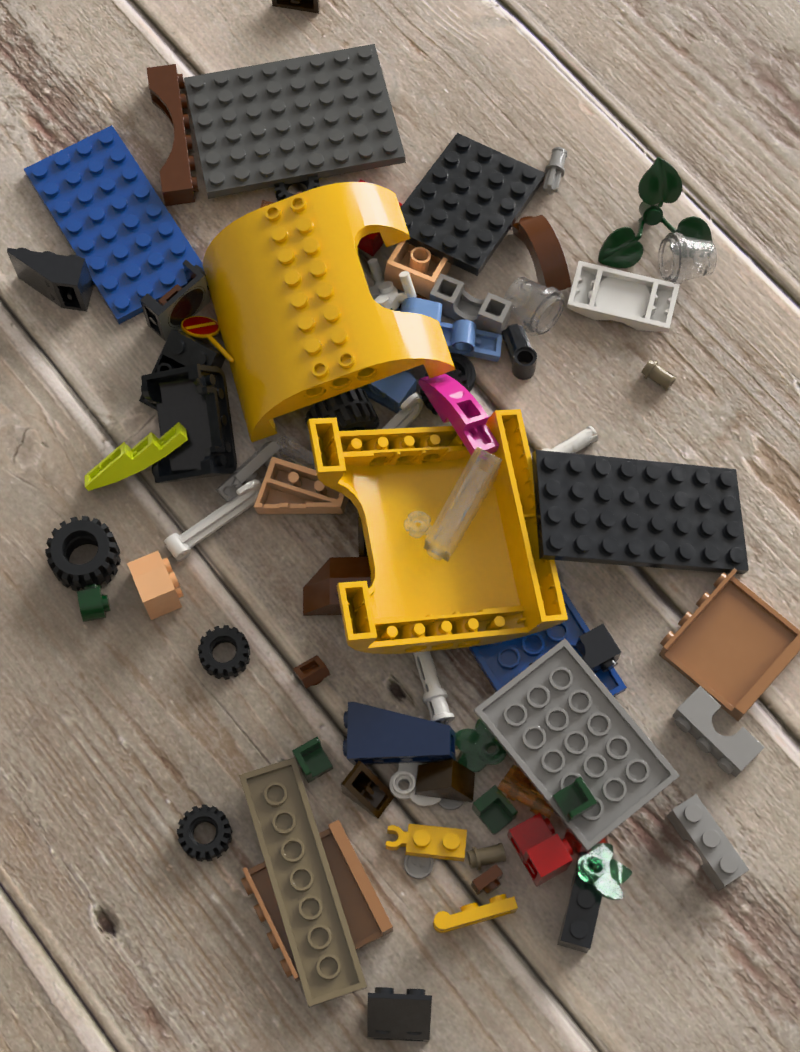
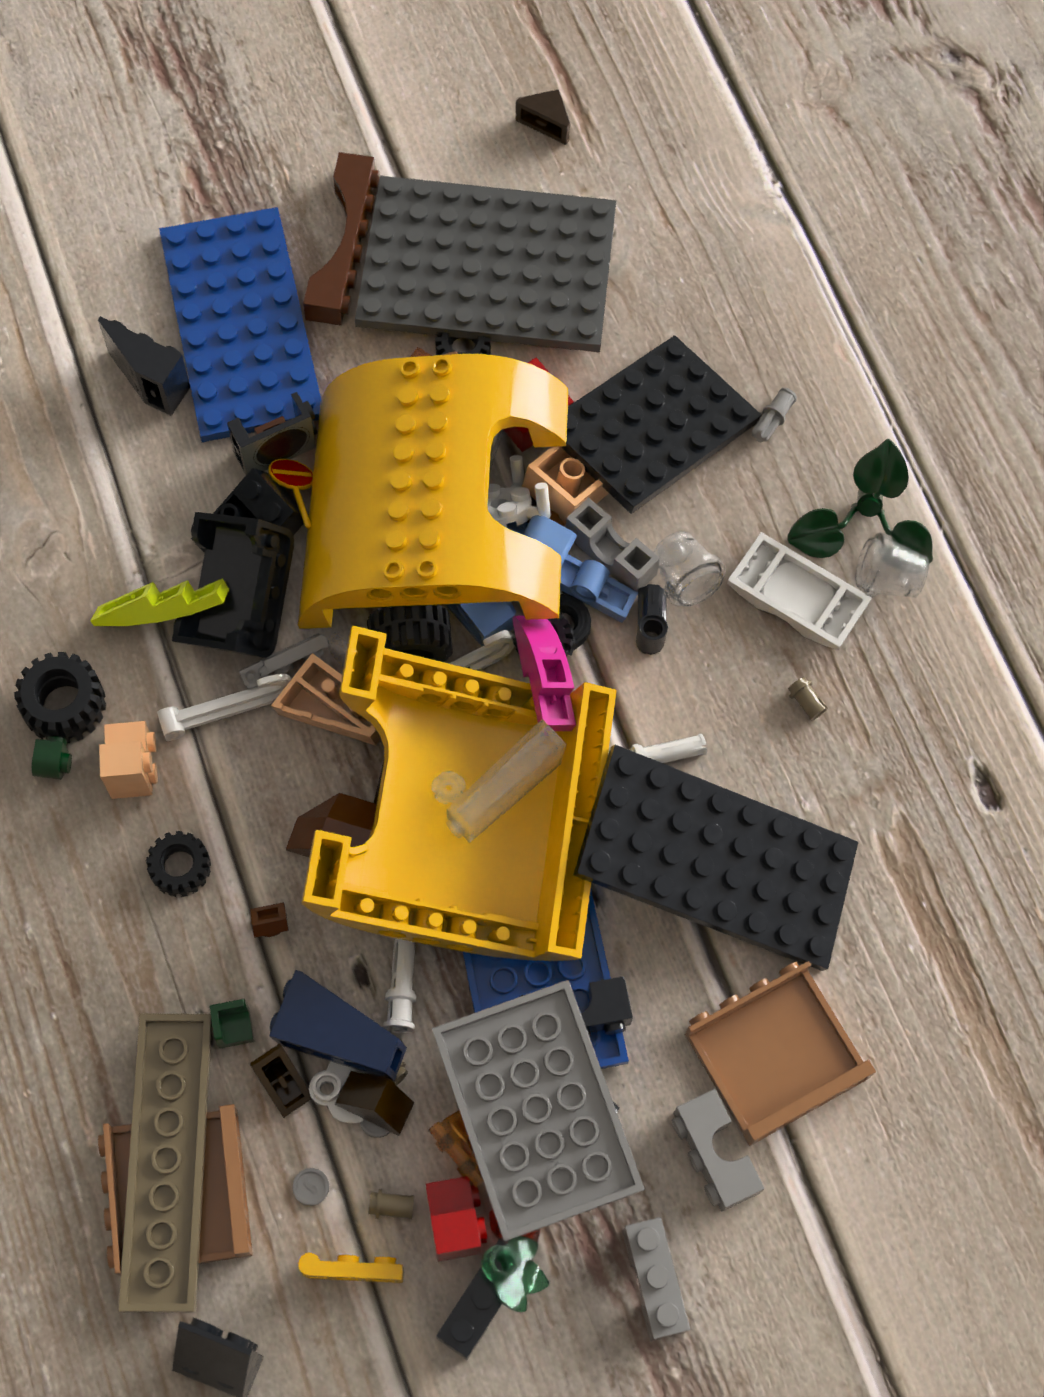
camera: 15 degrees right, 0 degrees up
black tyre [177,805,232,862] -> none
yellow plate [386,824,467,862] -> none
clear green plate [456,719,507,773] -> none
reddish brown plate [471,864,503,895] -> none
dark green panel [472,785,518,835] -> none
reddish brown arch [512,215,572,295] -> none
dark green panel [552,776,597,823] -> none

